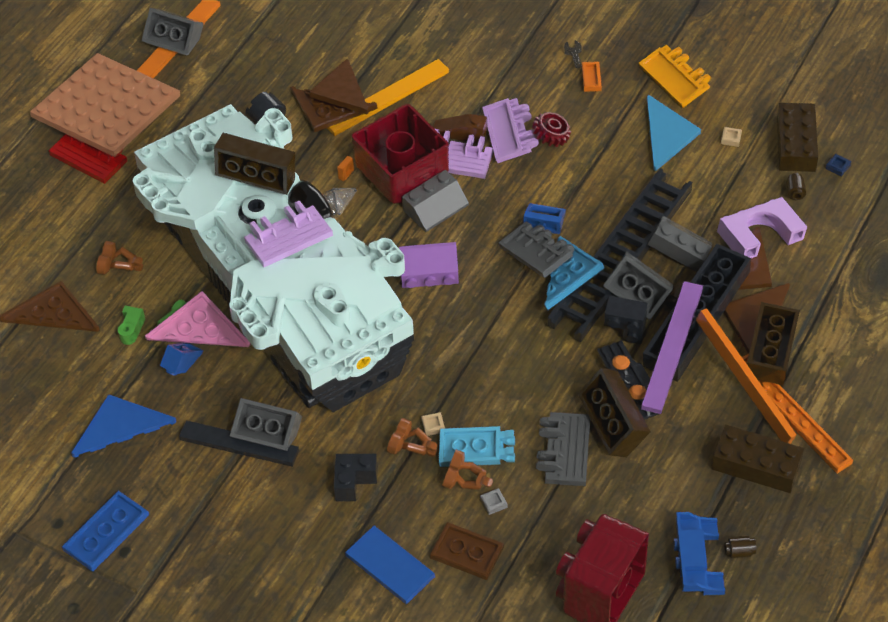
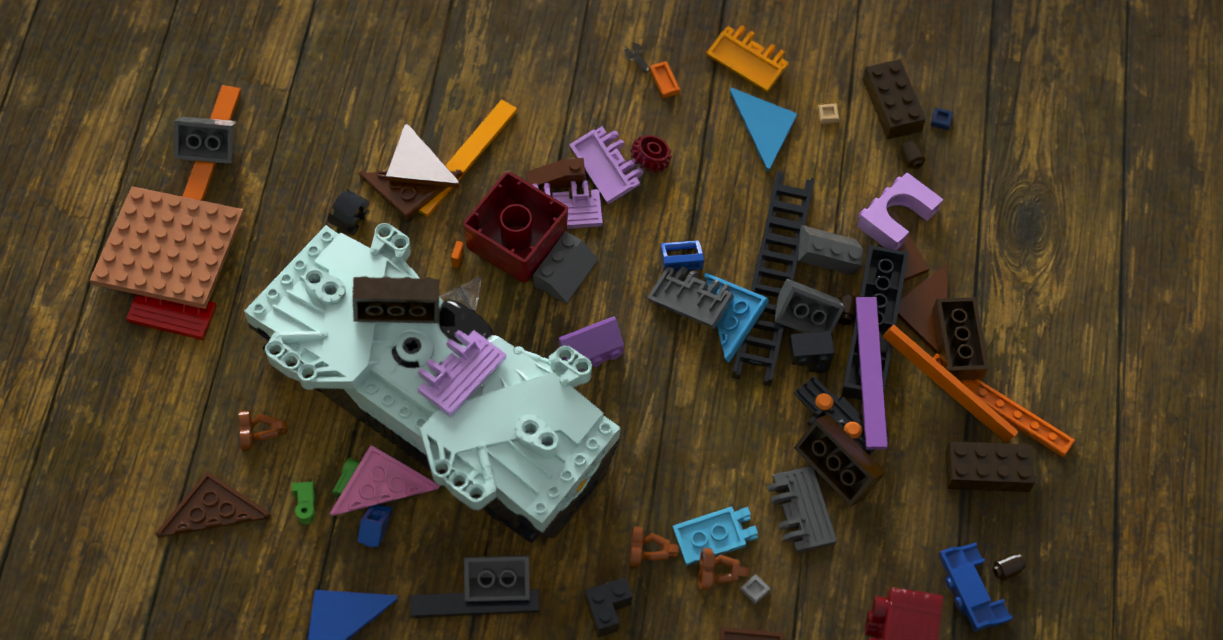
camera: 25 degrees left, 10 degrees up
tan tile [421,412,445,436] -> none

